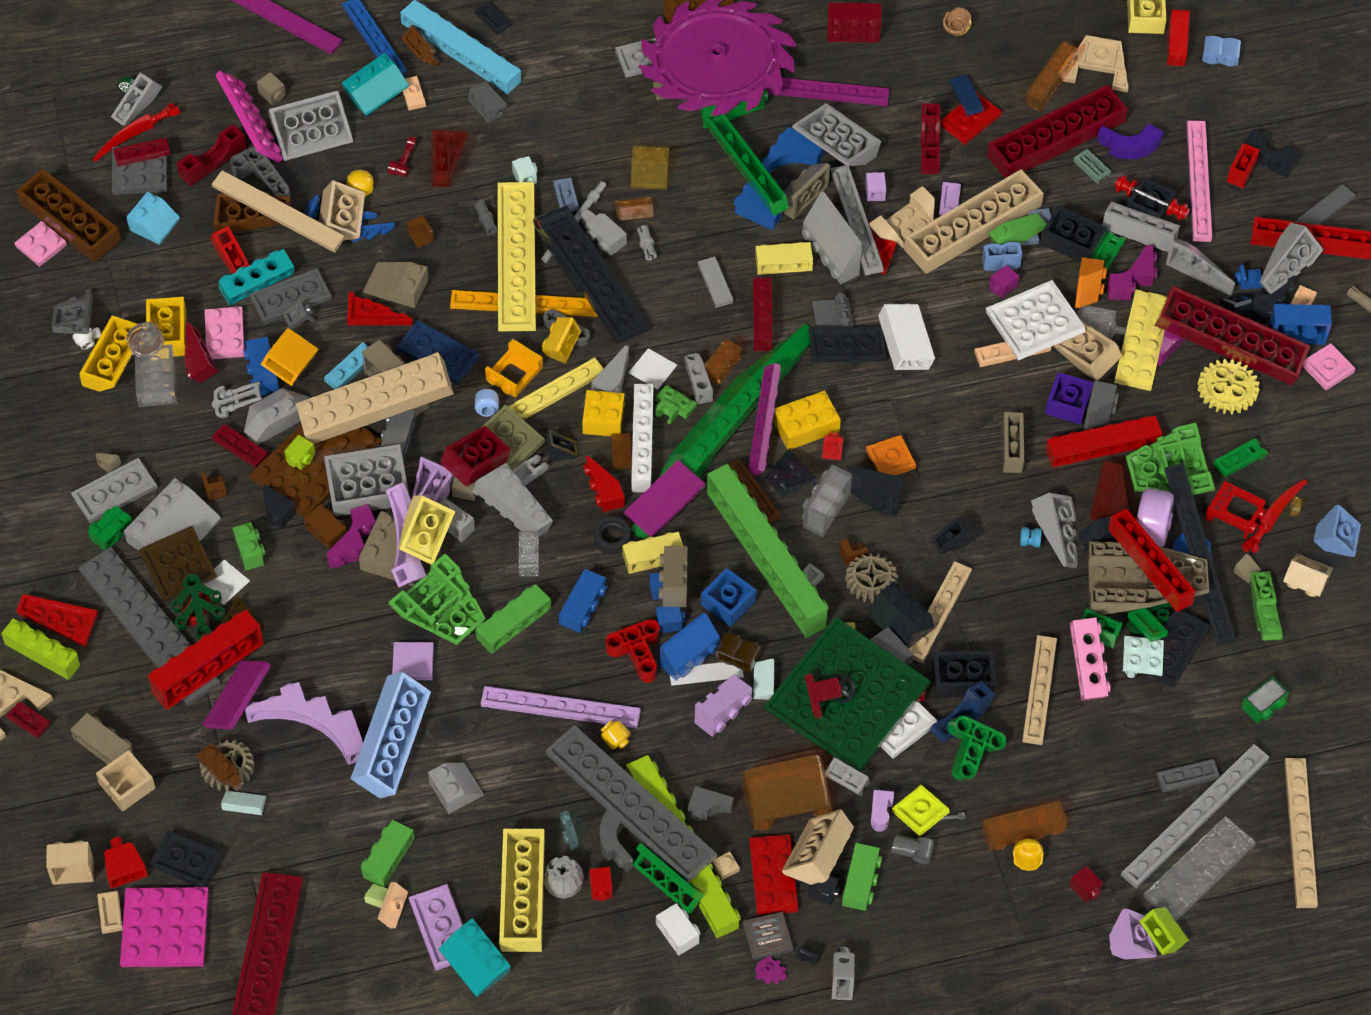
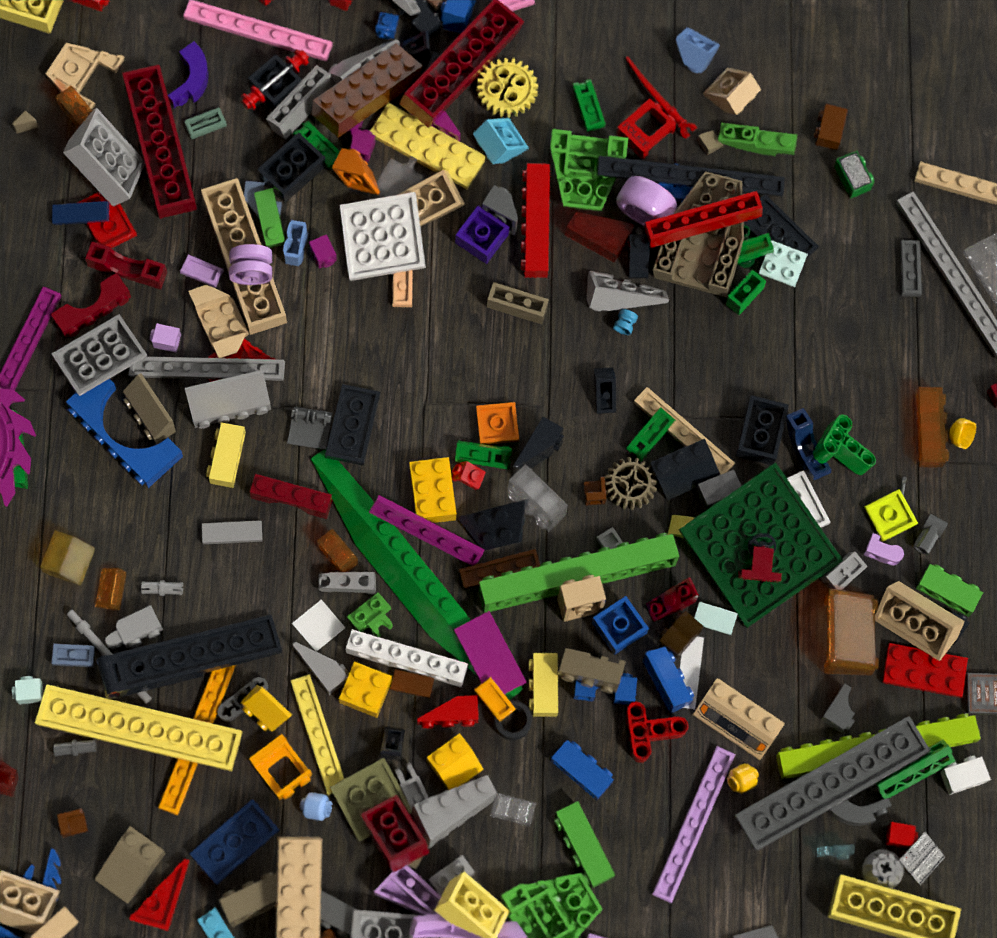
camera: 80 degrees left, 15 degrees up
lavender wedge [695,675,752,737] -> none
green tile [706,114,789,216] -> none
tan plate [712,852,740,880] -> none
white brick [878,304,935,370] -> none
tan plate [1022,635,1057,745] -> none
bright pink brick [1070,618,1110,701] -> none
clear yellow tile [1289,497,1302,517] -> none
none -> dark tan slope [13,111,38,133]
none -> dark red arch [51,273,131,338]
none -> light grey slope [63,108,145,206]
none -> lavender wheel [229,244,272,285]
none -> reddish brown brick [312,43,422,138]
none -> yellow slope [427,733,483,791]
none -> green plate [455,440,512,469]
none -> medium azure slope [473,118,529,164]
none -> light orange tile [474,677,515,722]
none -> tan brick [557,575,606,622]
none -> green plate [626,407,676,462]
none -> dark red slope [646,577,699,621]
none -> tan slope [693,678,785,760]
none -> reddish brown brick [814,104,848,150]
none -> light grey sticker [900,832,945,885]

